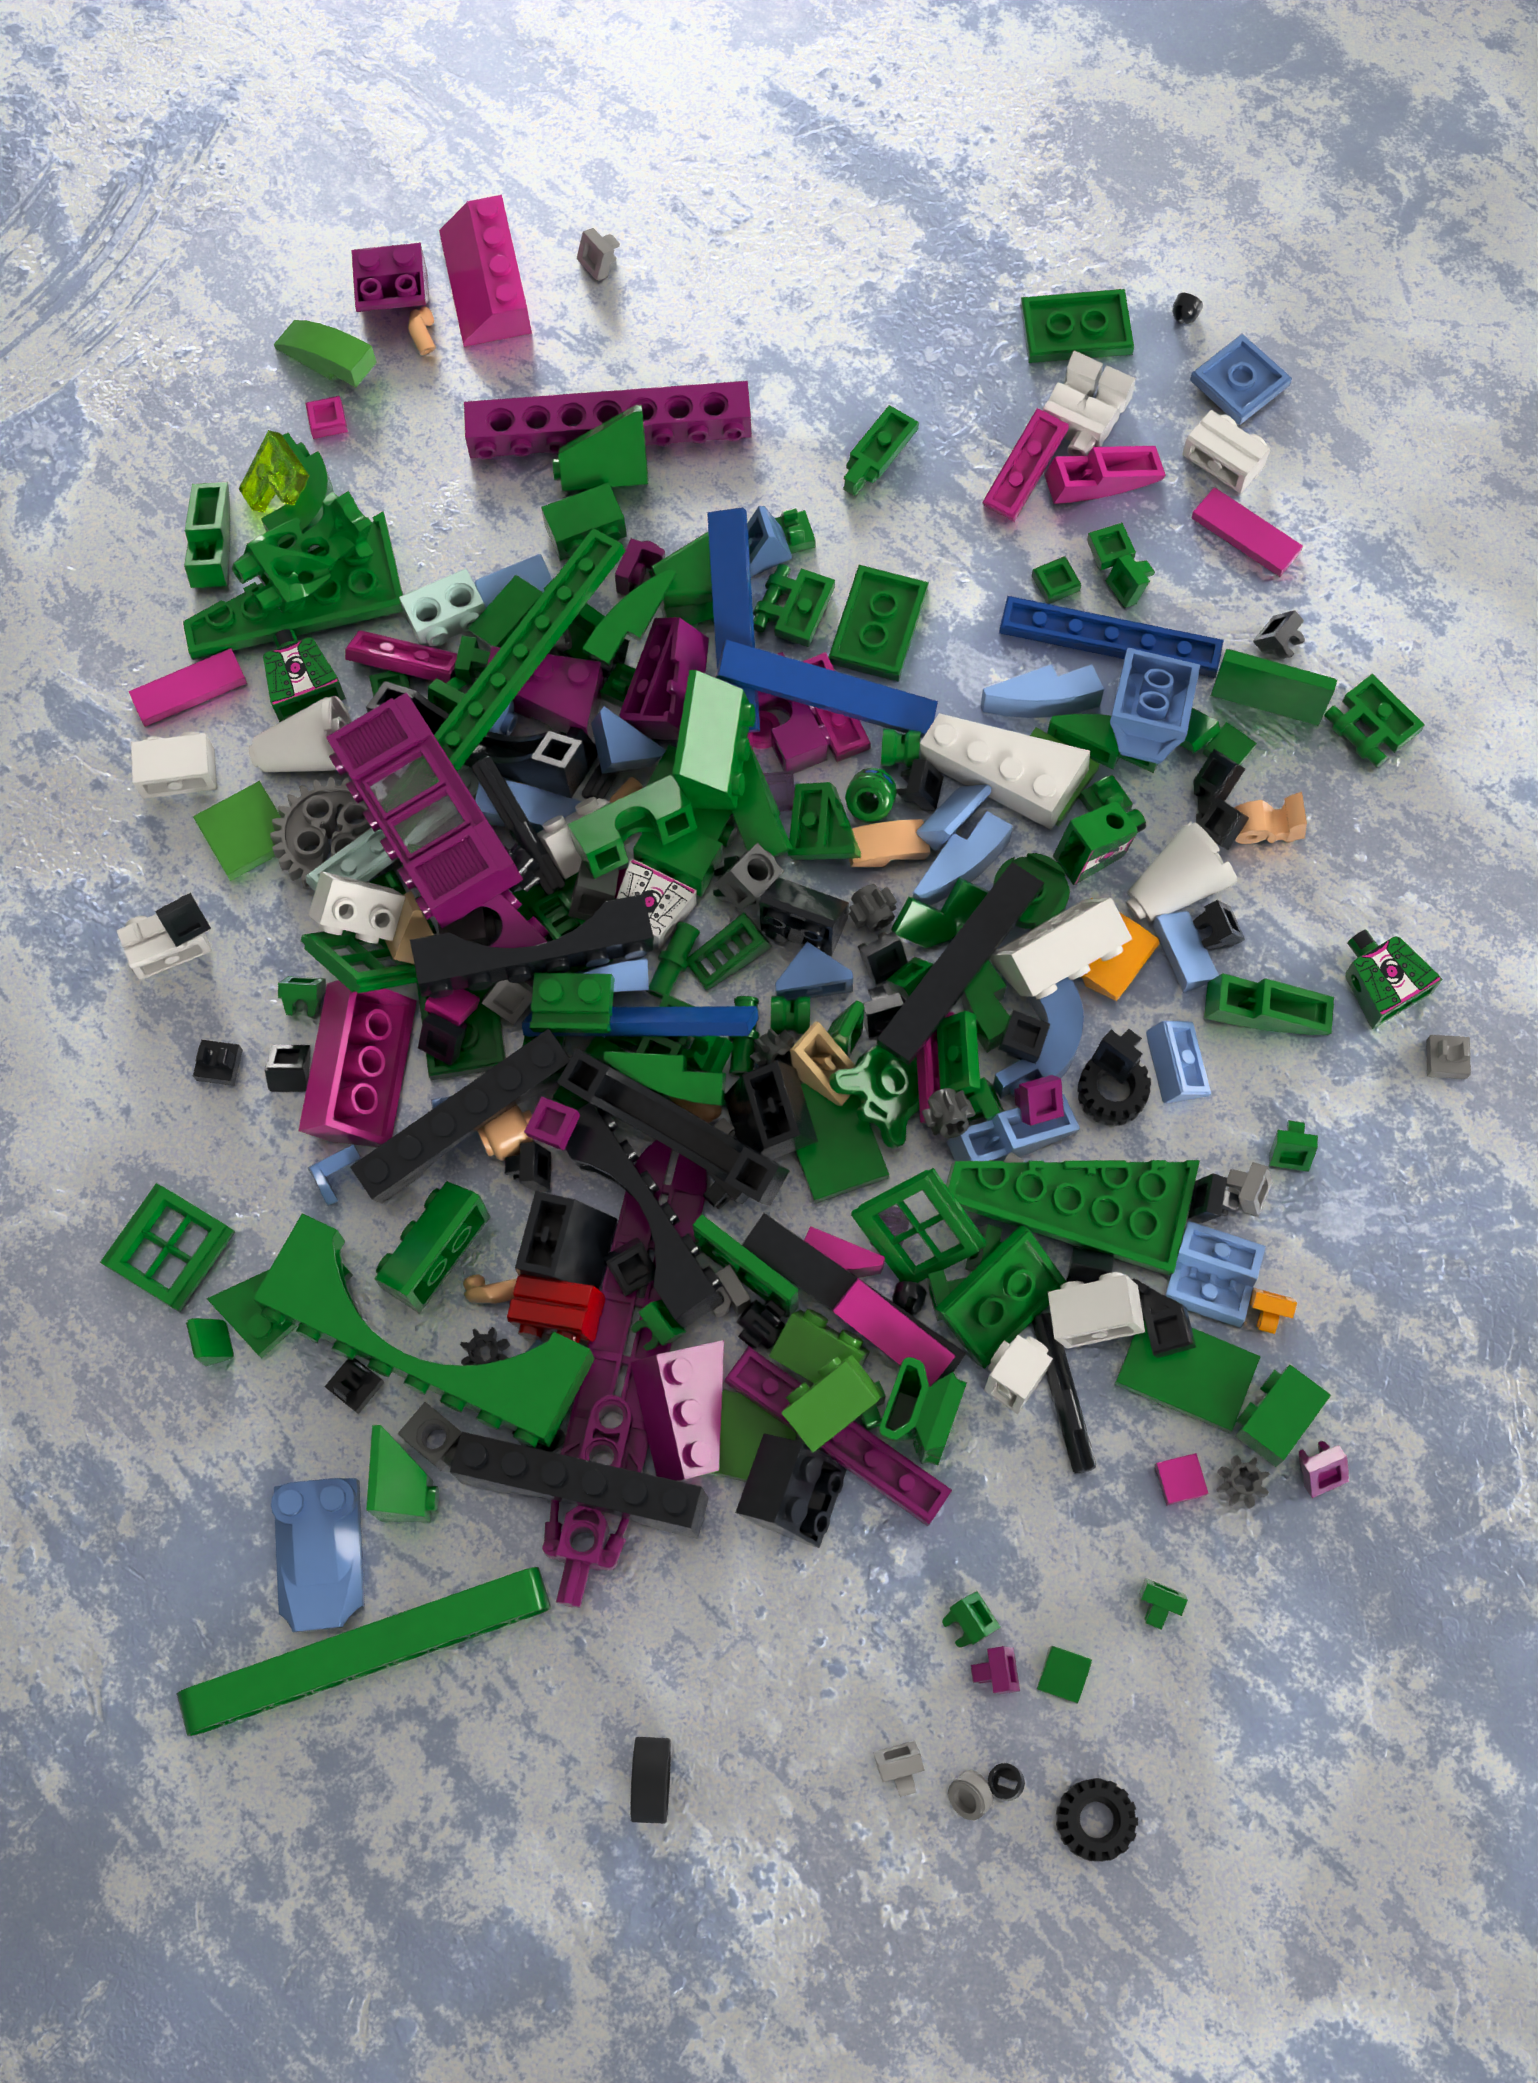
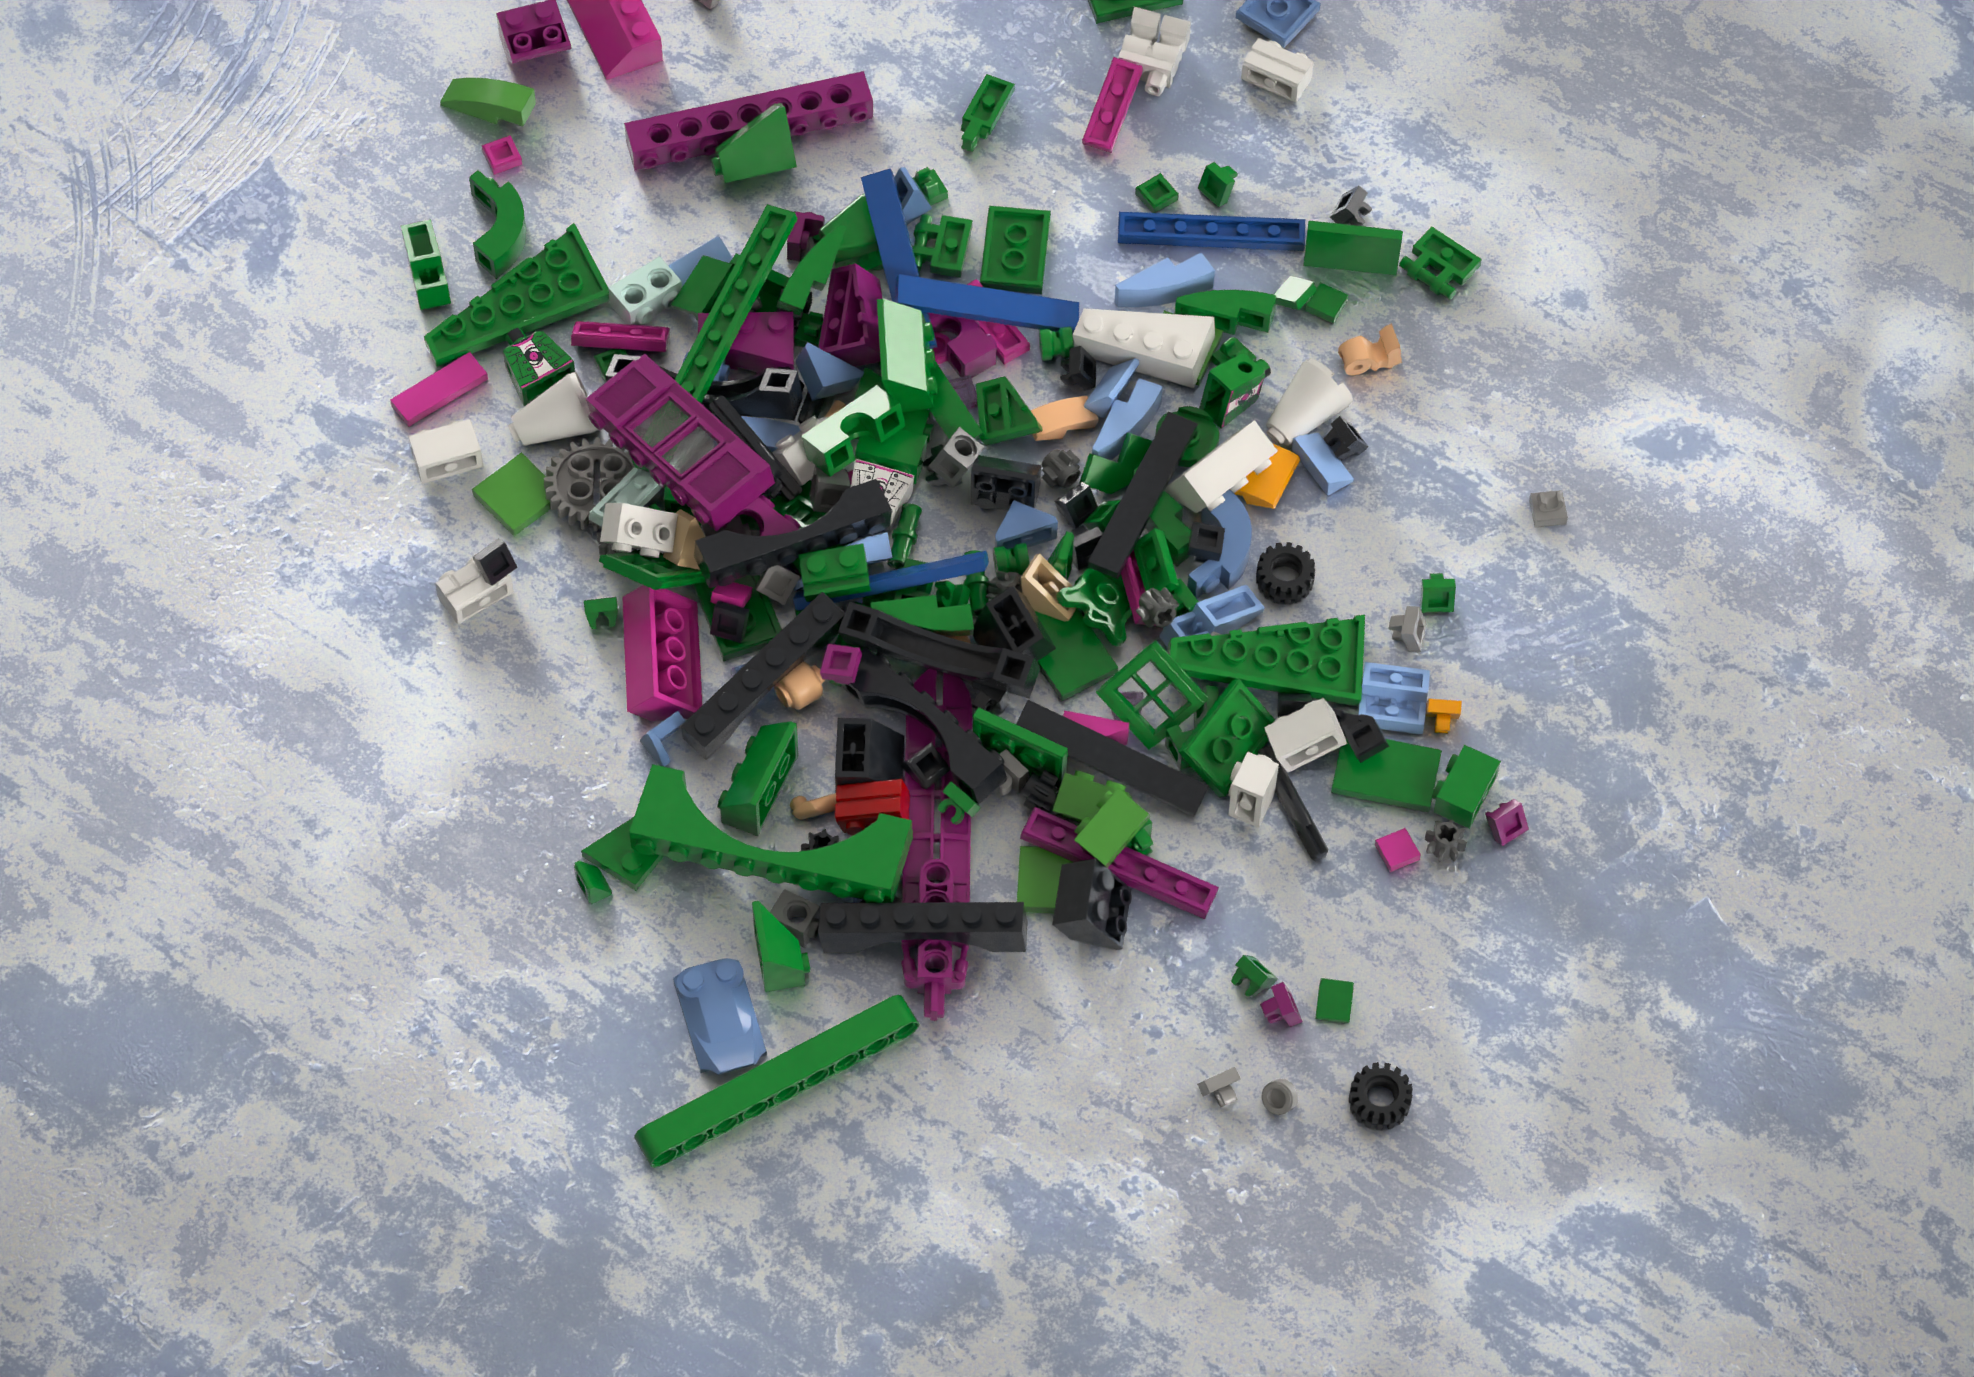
camera: 15 degrees left, 10 degrees down
green piece [100,1183,235,1312] -> none
black tile [193,1039,243,1086] -> none
green hips [231,491,374,614] -> none
clear neon green plate [239,430,310,513] -> none
black slope [264,1045,311,1092] -> none
black tile [325,1358,384,1414] -> none
light nougat arm [408,306,436,355] -> none
green tile [428,677,468,714] -> none
green tile [454,636,490,687] -> none
black tile [504,1142,551,1191] -> none
green brick [541,482,627,561] -> none
black tyre [630,1737,671,1824] -> none
wedge [631,1340,724,1481] -> none
green slope [686,912,772,991] -> none
dark pink tile [832,1278,956,1387] -> none
green head [845,768,897,822] -> none
green piece [879,1357,967,1466] -> none
black hinge [892,1281,927,1315] -> none
black hinge [988,1763,1025,1801] -> none
magenta tile [1014,1075,1064,1126] -> none
dark pink slope [1044,446,1166,504] -> none
green tile [1087,523,1136,571] -> none
black tile [1091,1029,1143,1084] -> none
medium blue slope [1110,648,1200,764] -> none
green tile [1139,1578,1188,1630] -> none
light blue slope [1146,1021,1211,1103] -> none
black tile [1188,1173,1239,1223] -> none
dark pink tile [1191,487,1303,577] -> none
black tile [1193,749,1249,850] -> none
green slope [1204,973,1334,1035] -> none
green torso [1345,929,1443,1029] -> none

